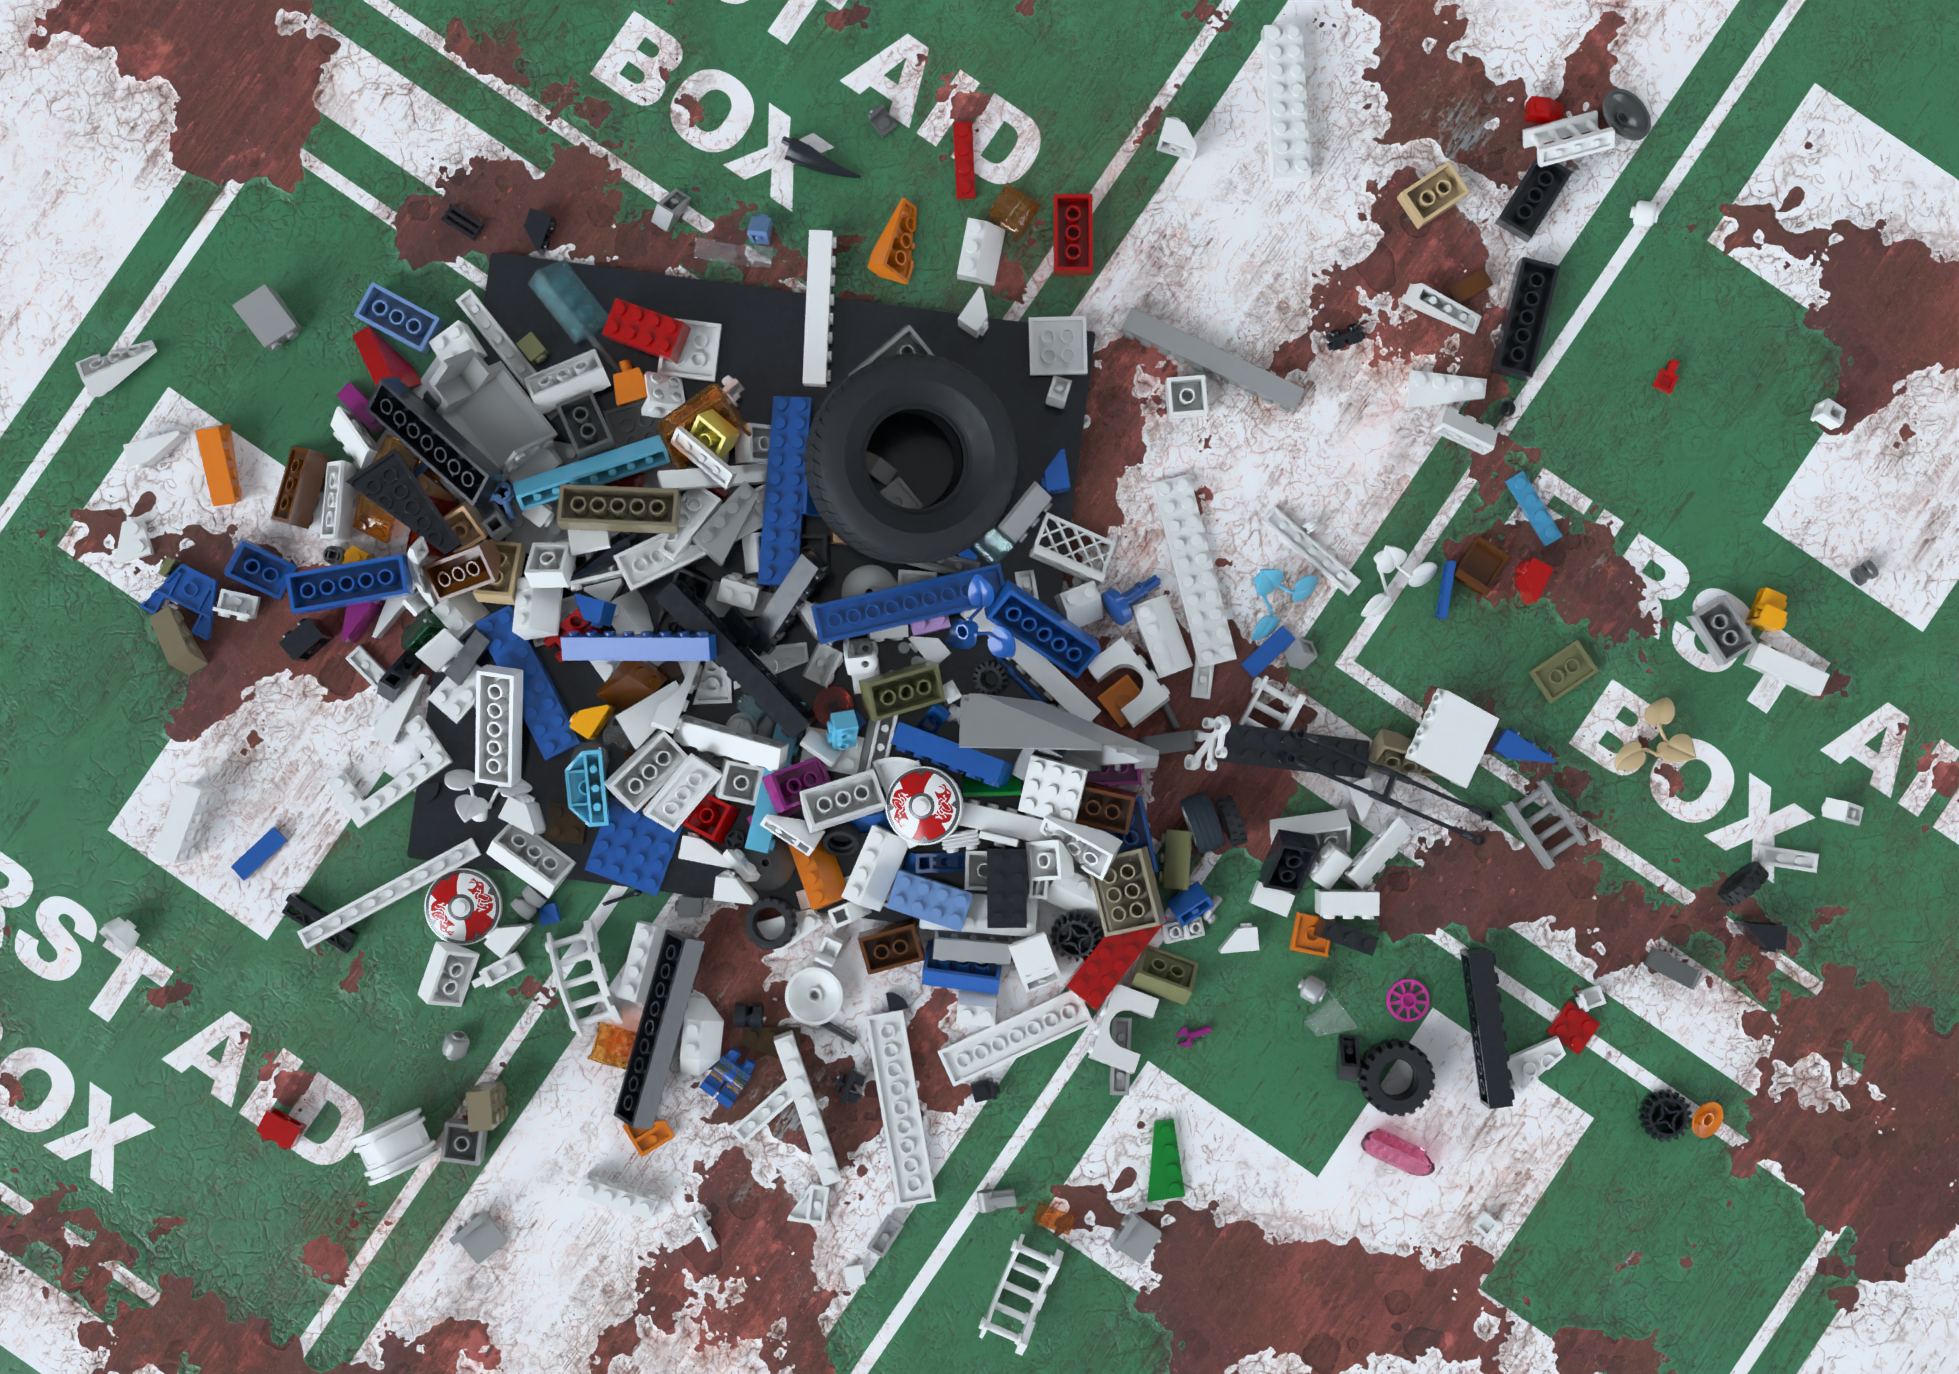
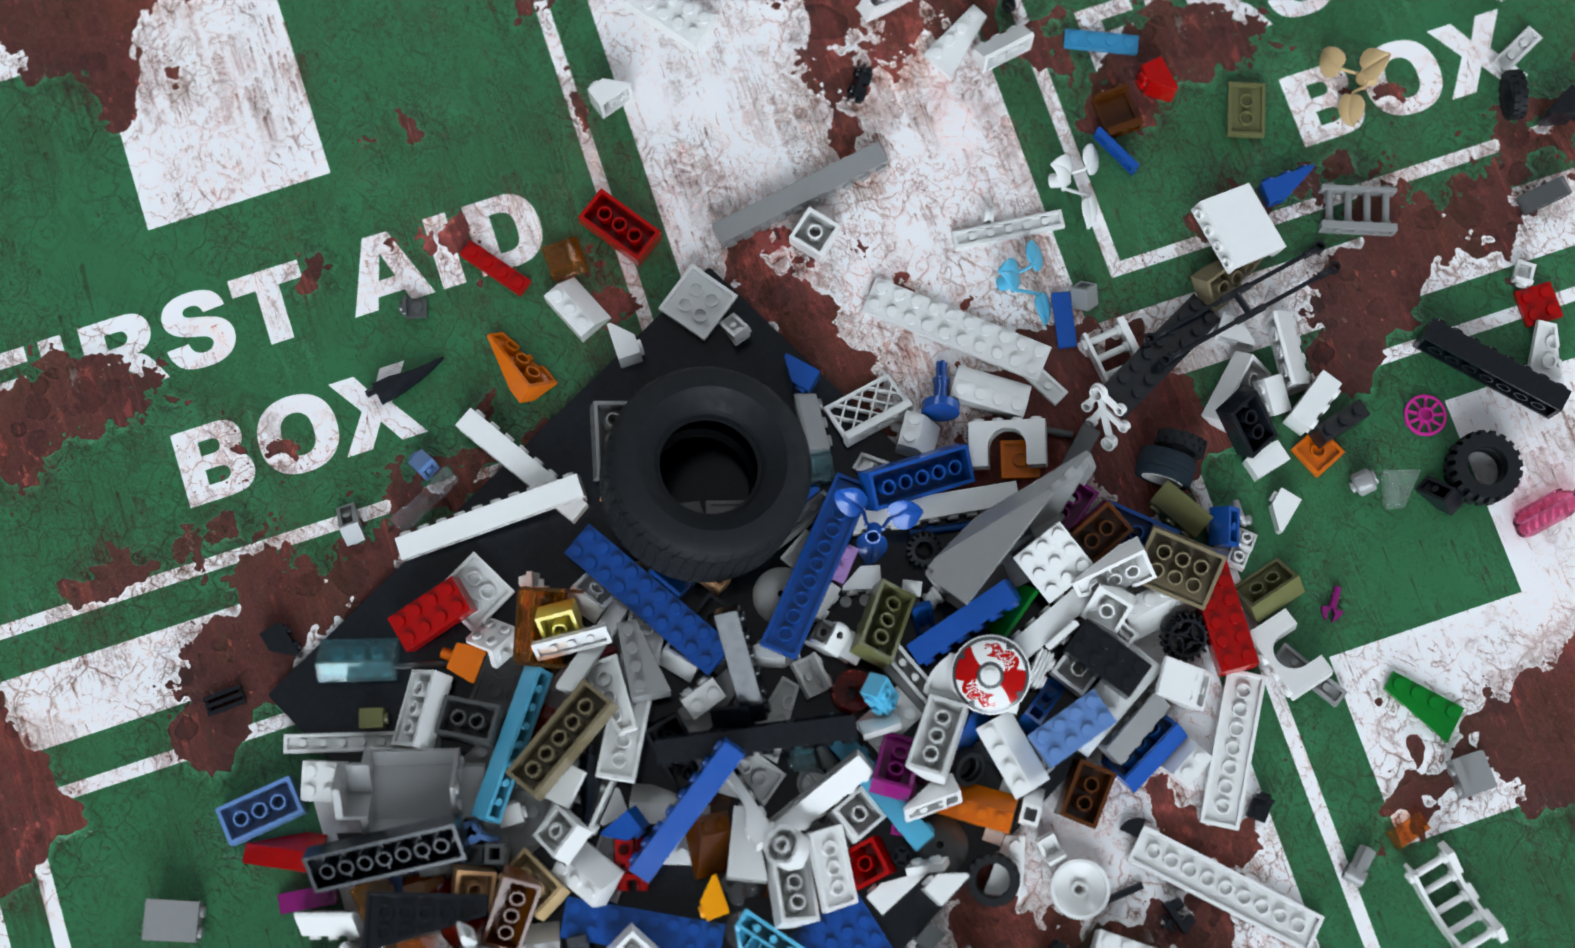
camera: 50 degrees left, 10 degrees down
none -> white brick [395,472,587,561]
none -> white brick [763,824,810,870]

